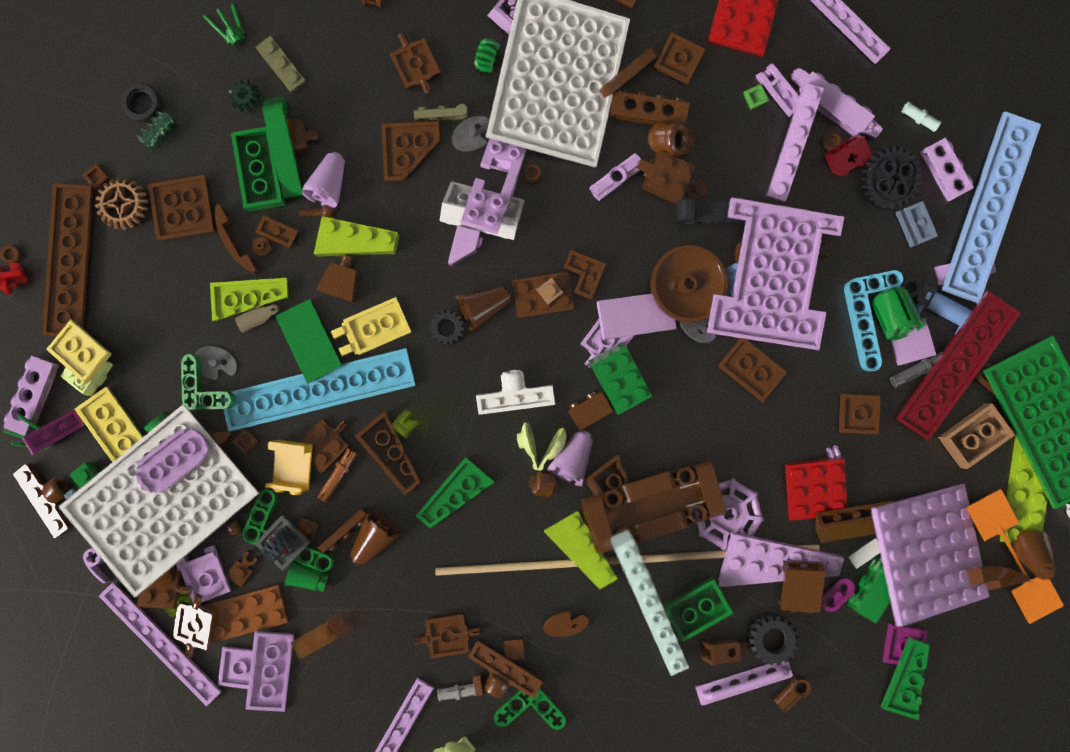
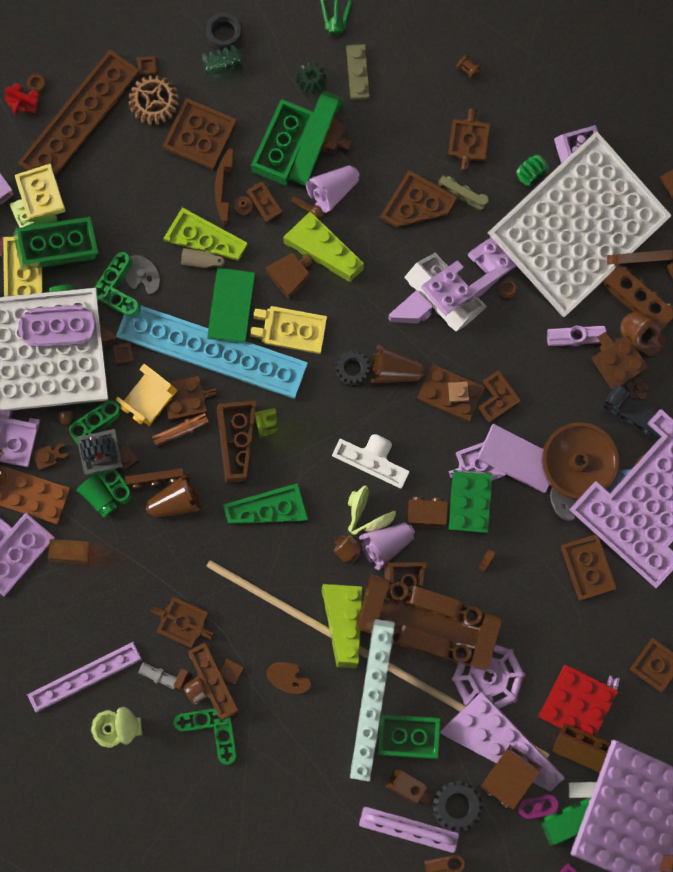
camera: 30 degrees right, 10 degrees down
flat silver piece [452,116,490,152] -> none
none -> green brick [13,217,98,271]
none -> reddish brown tile [479,550,495,572]

